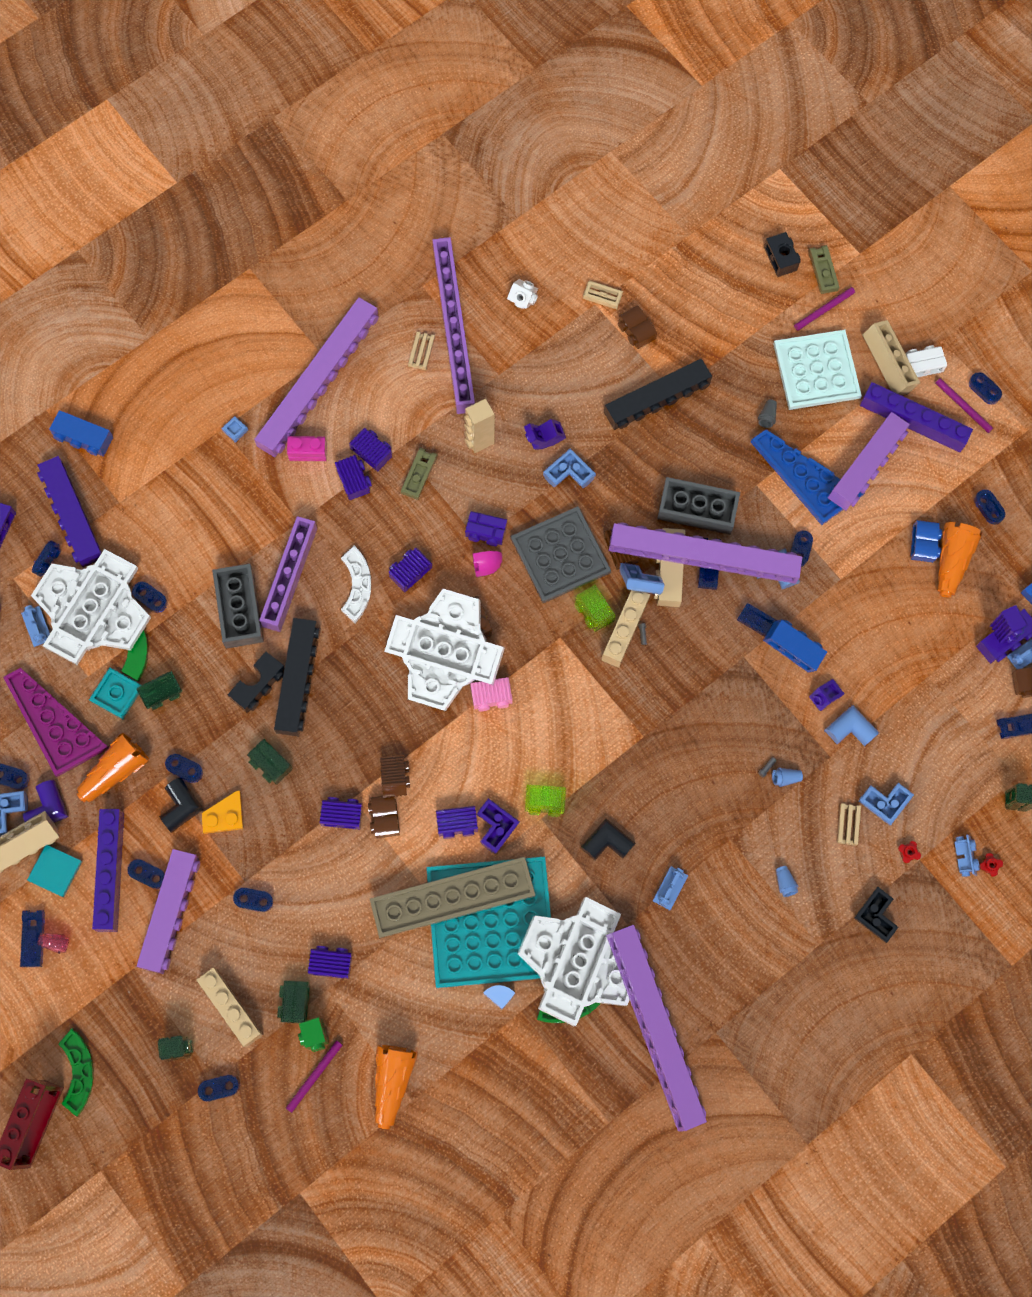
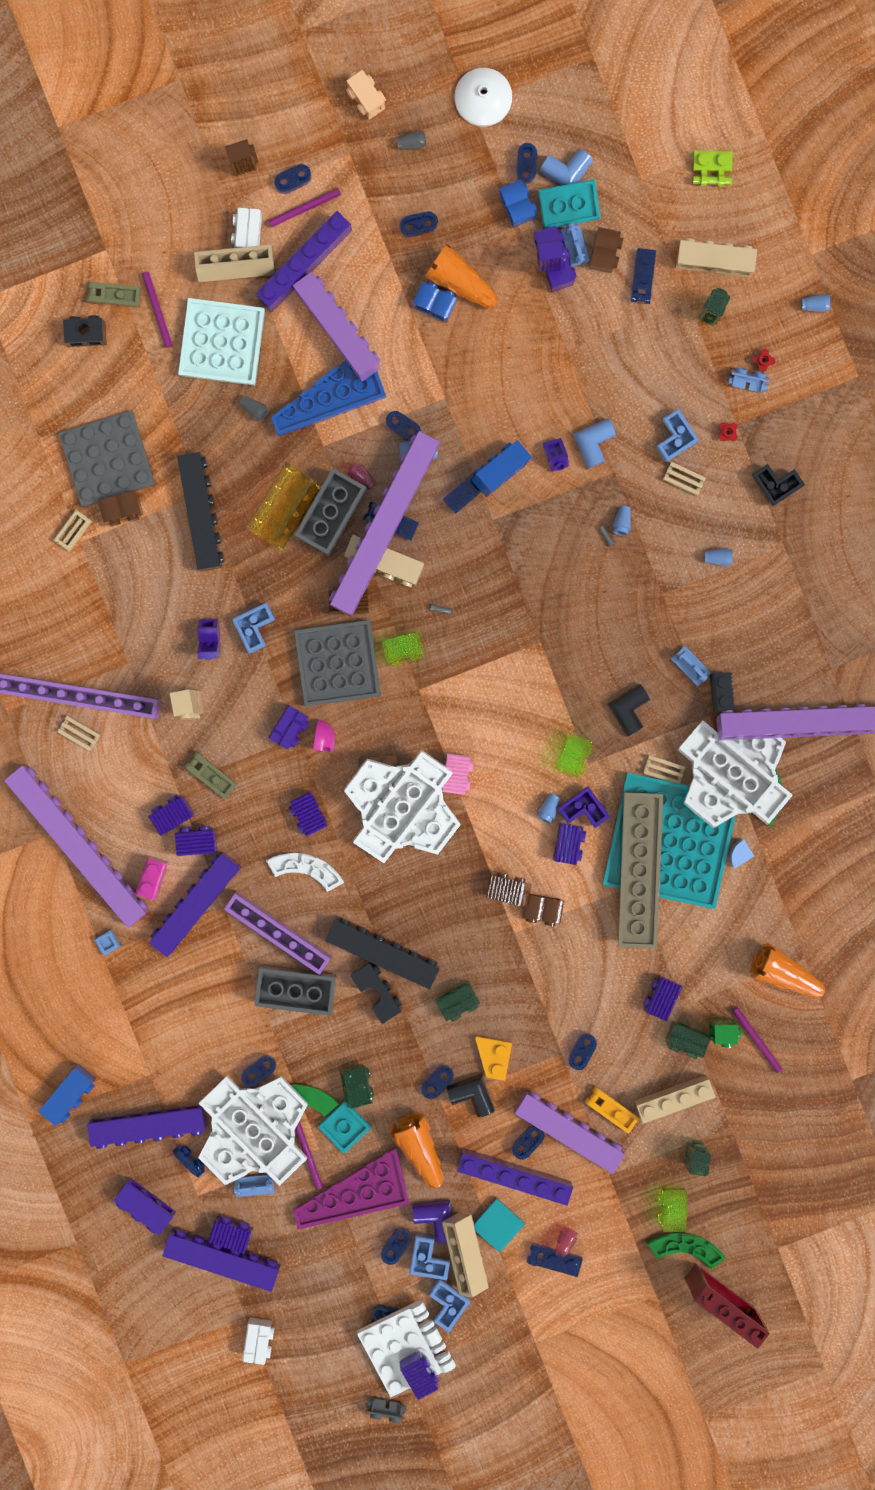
camera: 75 degrees left, 15 degrees up
clear blue plate [198,1075,240,1102] -> none
dark purple brick [320,797,363,830] -> none
white brick [507,279,538,309] -> none
tan brick [602,590,650,668] -> none
medium blue brick [620,563,665,595] -> none
none -> dark grey plate [59,411,156,507]
none -> dark purple brick [150,852,242,957]
none -> reddish brown brick [225,139,258,176]
none -> clear yellow brick [246,462,322,551]
none -> magenta bar [295,1121,323,1190]
none -> clear pink cone [347,462,376,490]
none -> medium blue cone [537,793,560,823]
none -> light orange plate [584,1086,640,1134]
none -> tan tile [643,755,686,784]
none -> clear neon green brick [658,1188,687,1232]
none -> black brick [710,672,735,712]

